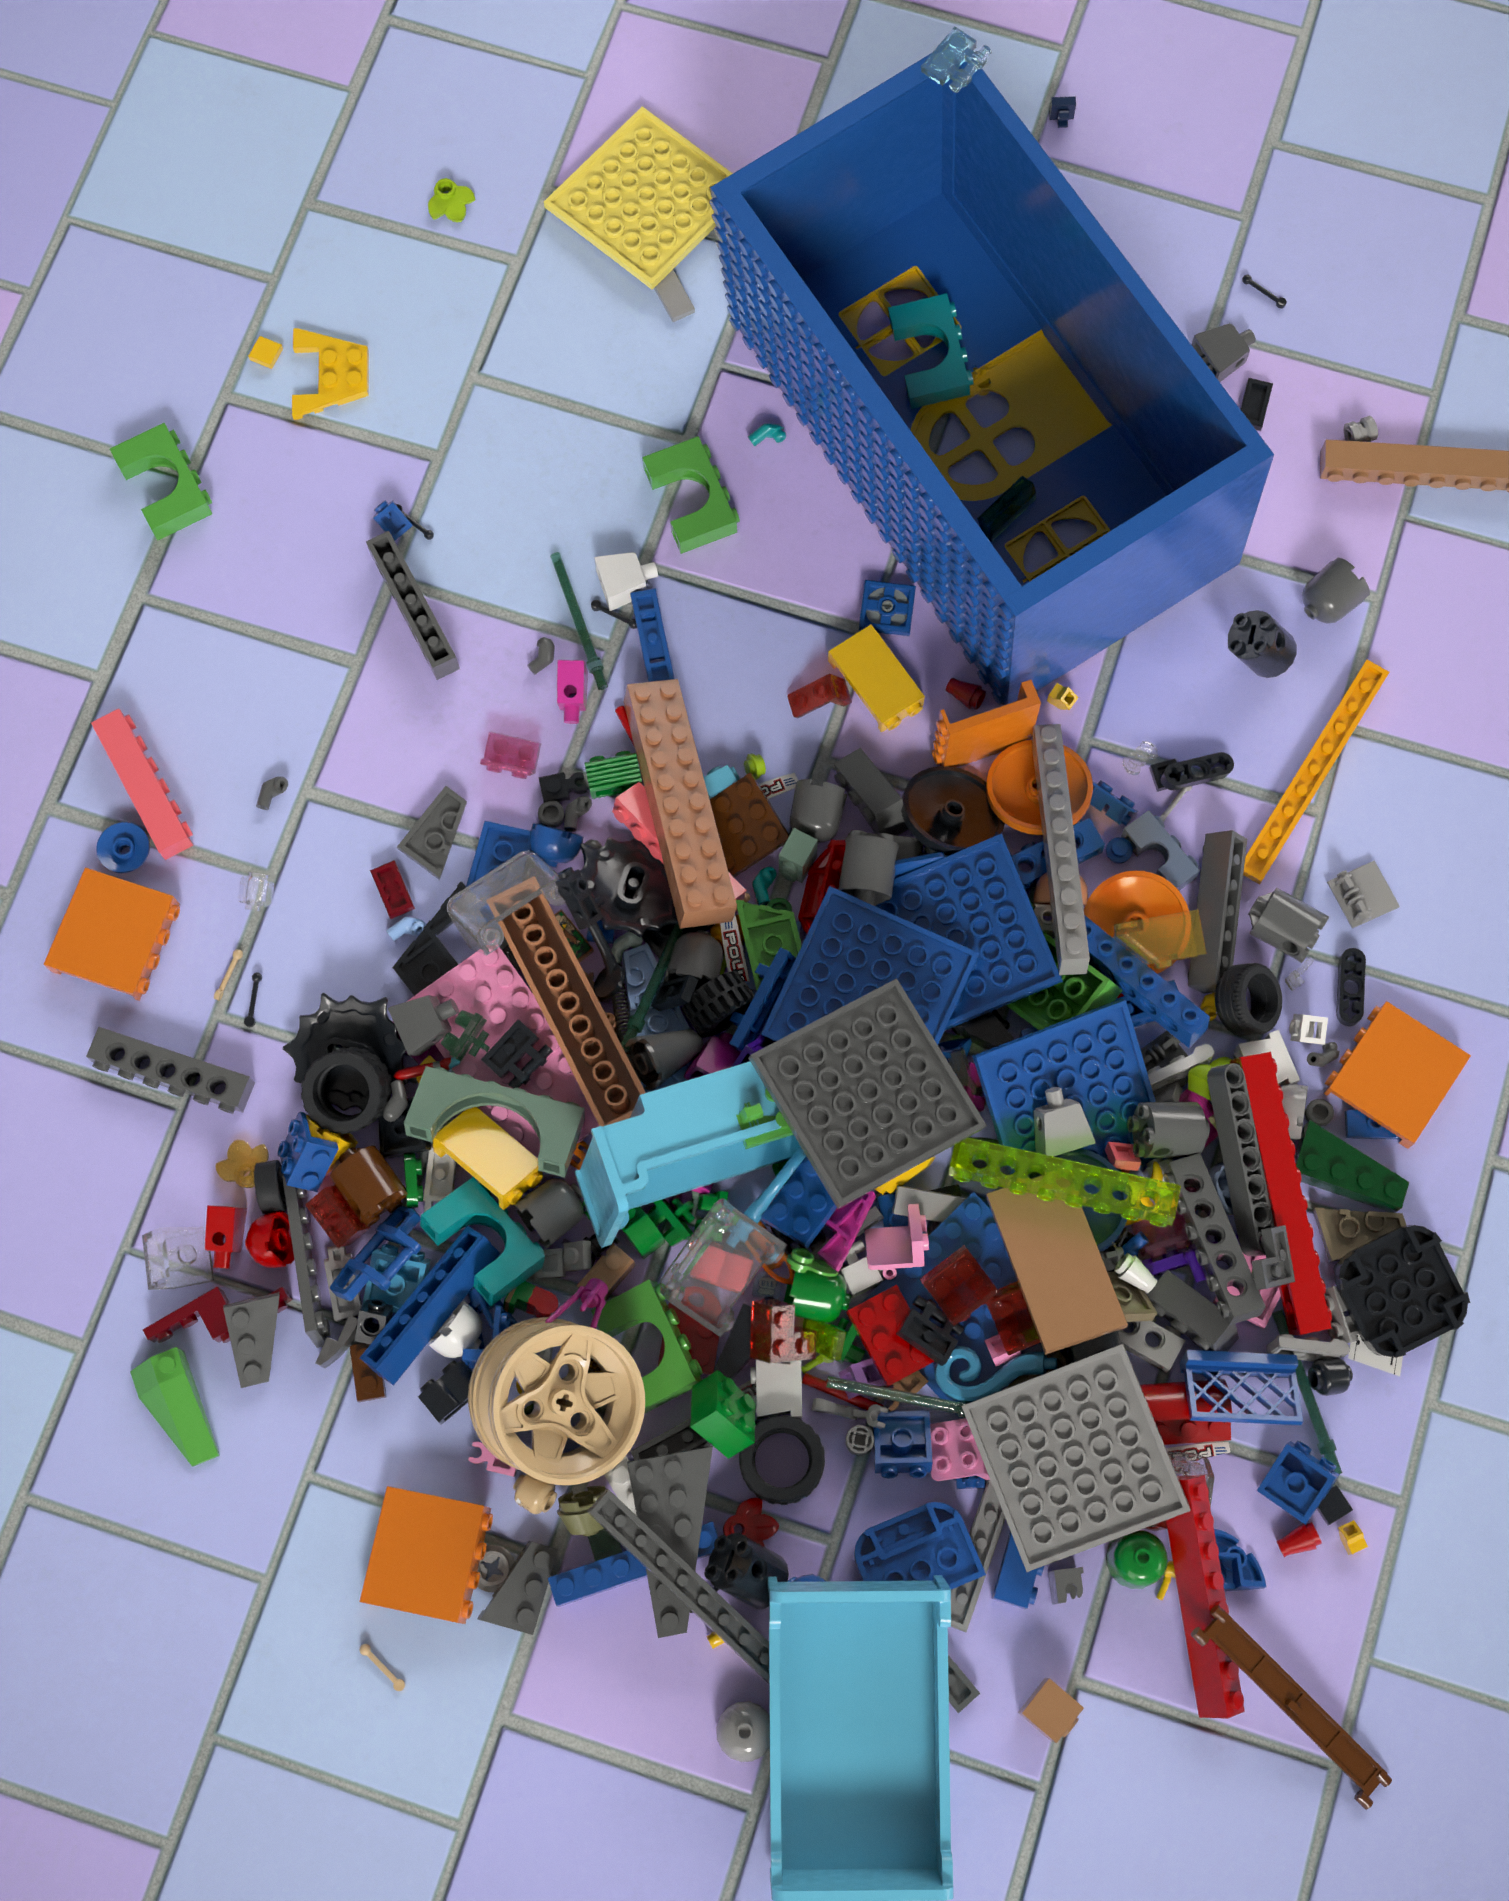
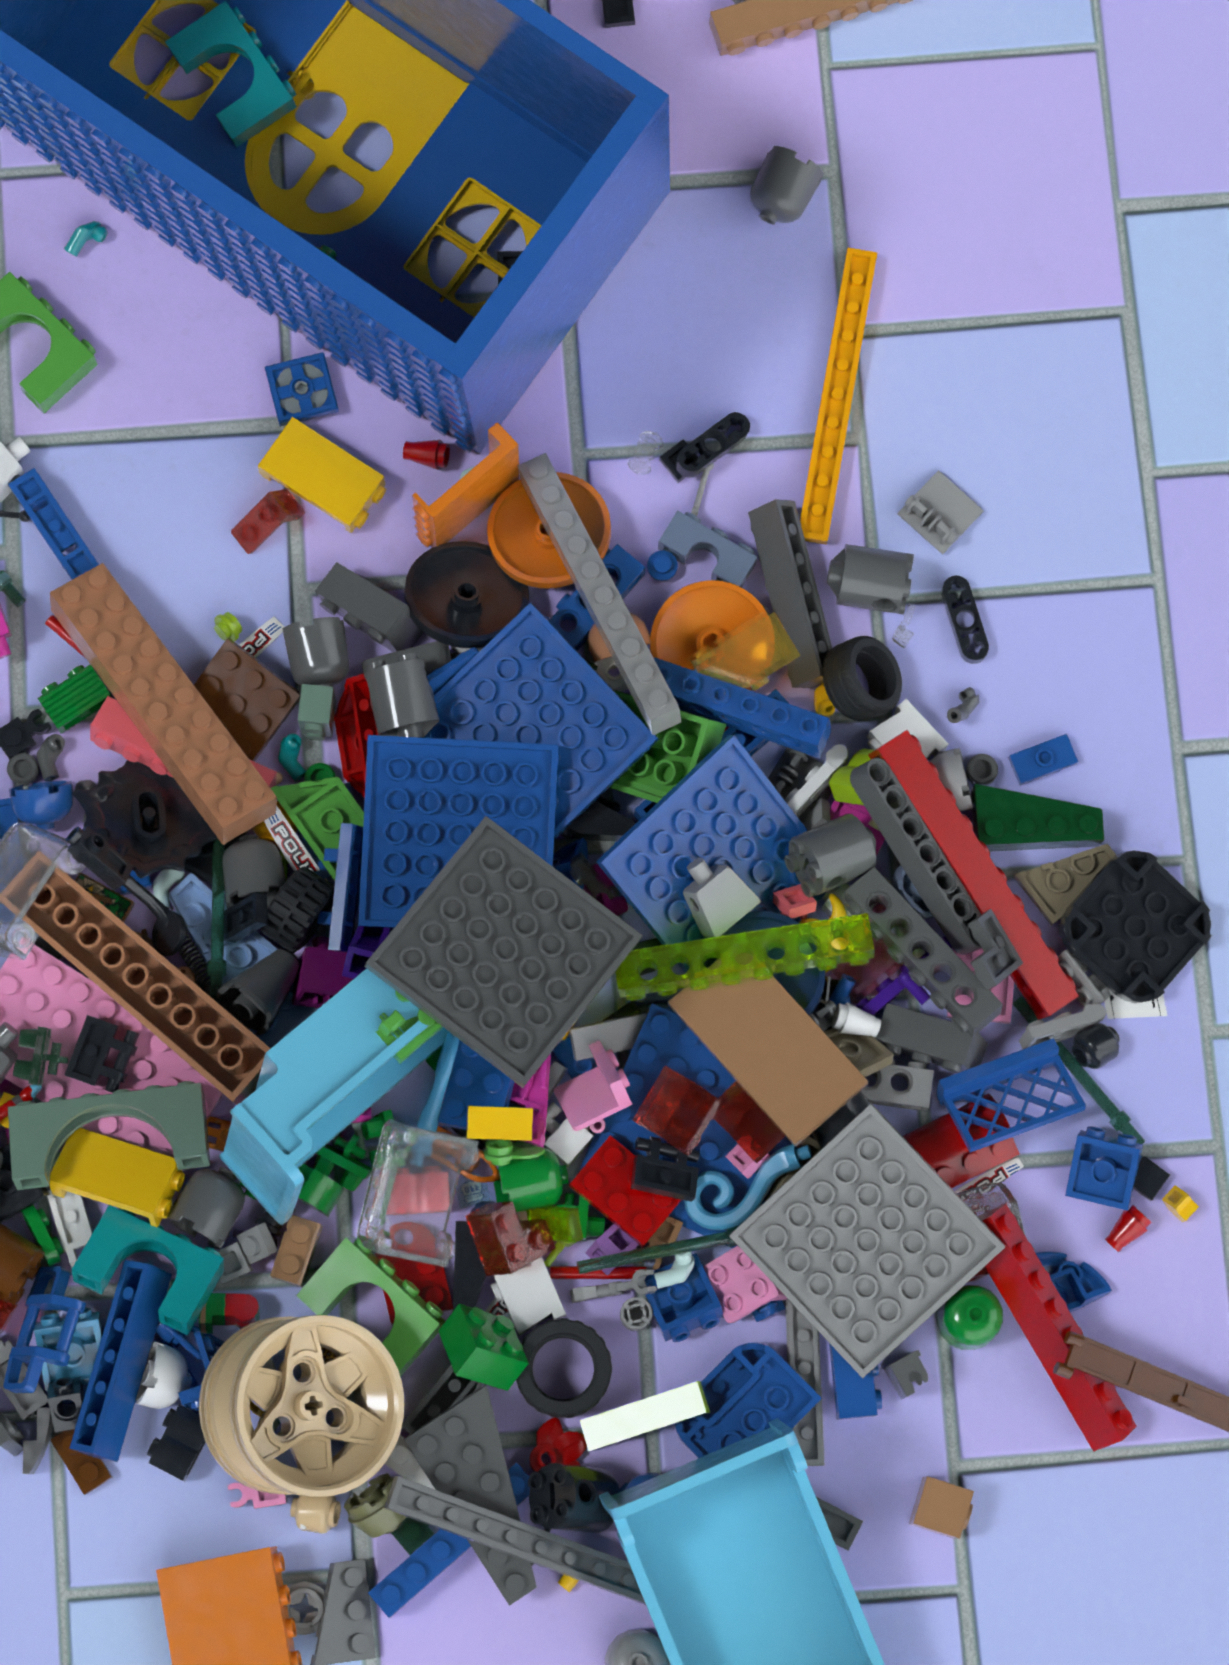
camera: 30 degrees left, 5 degrees up
dark pink plant [545,1278,608,1329] -> none
medium azure brick [703,765,740,800] -> none
piece [977,476,1036,542] -> none
yellow piece [1047,683,1079,710] -> none
blue hinge [1090,780,1138,826] -> none
yellow hand [1156,1561,1176,1601] -> none
black cylinder [1228,610,1297,678] -> none
white brick [1289,1014,1328,1045] -> none
orange panel [1324,1001,1471,1149] -> none
none -> yellow tile [466,1106,533,1141]
none -> tile [580,1381,710,1451]
none -> light aqua arm [654,1248,694,1289]

